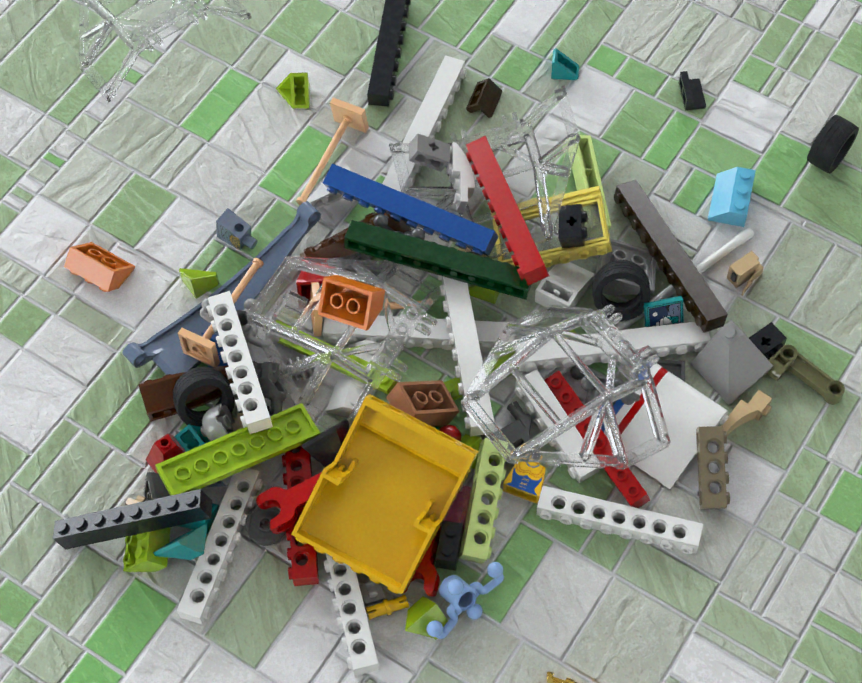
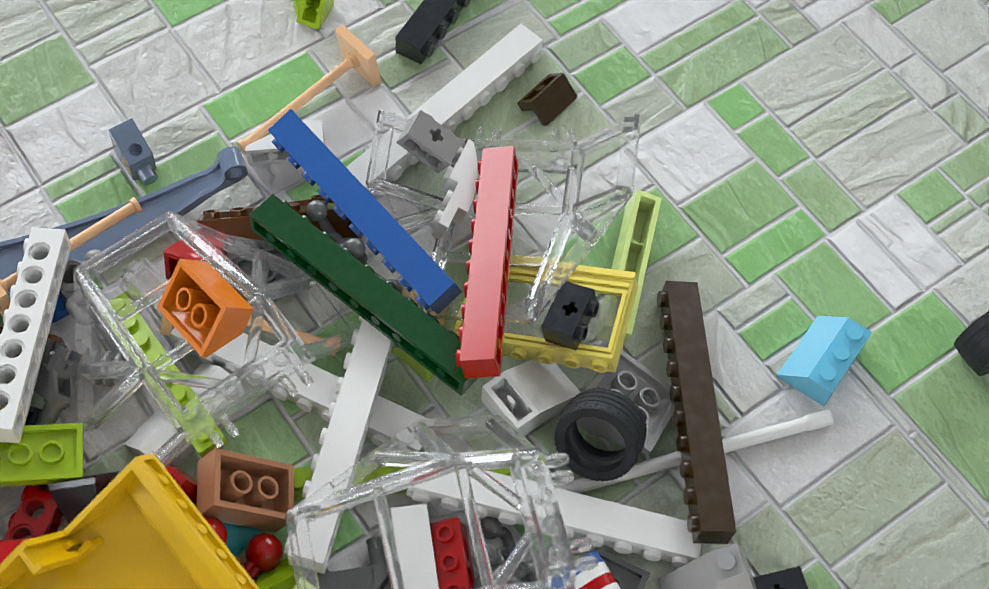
camera: 15 degrees right, 0 degrees up
lime slope [179,268,219,299] -> none
teal slope [551,48,579,80] -> none
tile [644,296,684,327] -> none
black panel [678,71,706,111] -> none
tan piece [727,251,764,296] -> none

